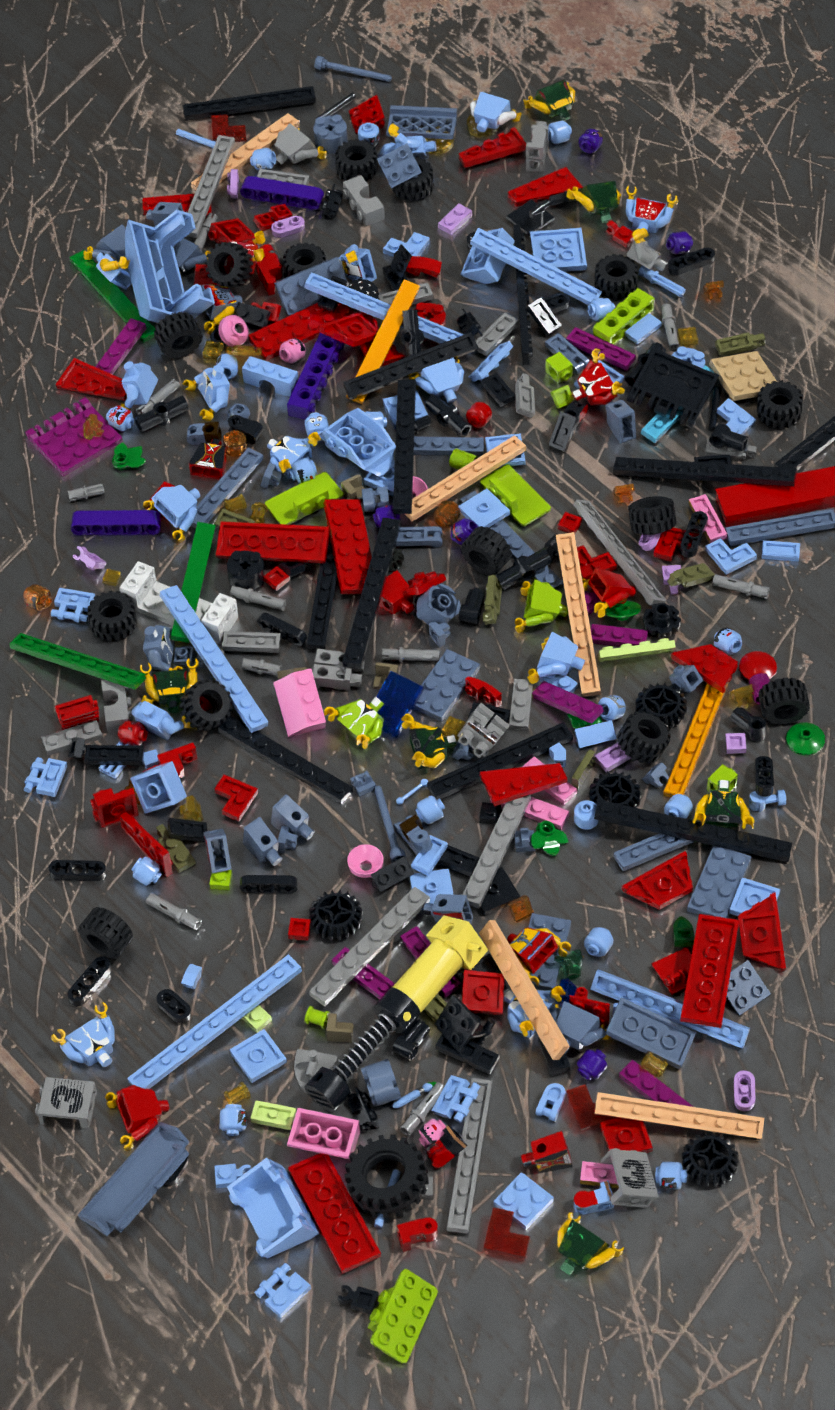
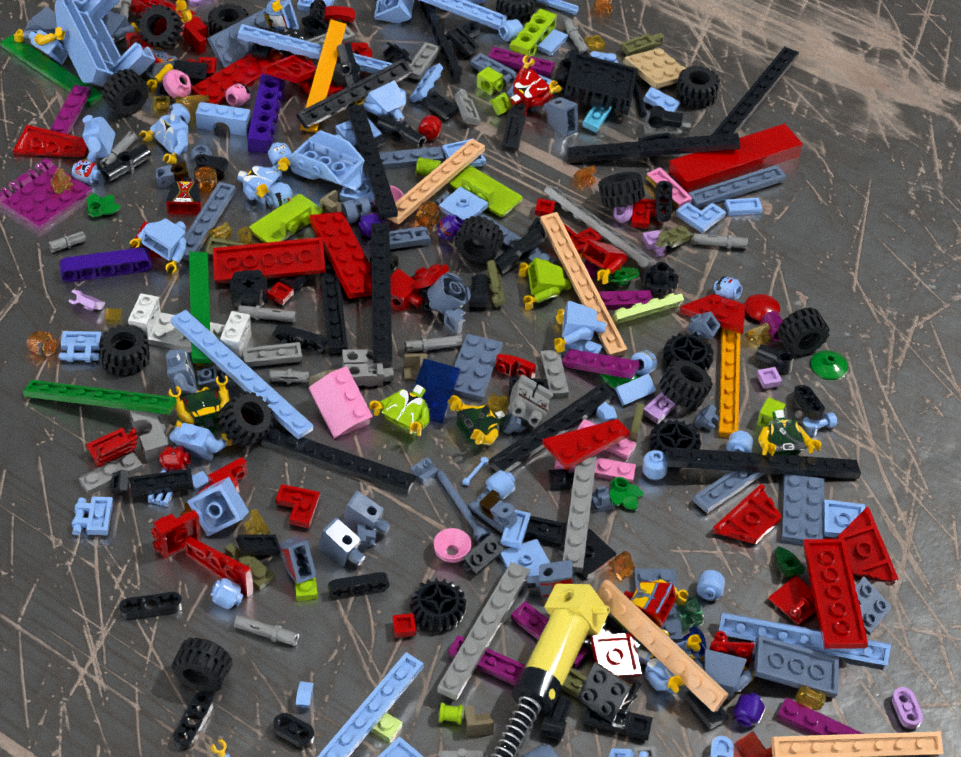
camera: 20 degrees left, 5 degrees down
sand blue tile [260,463,282,489] -> none

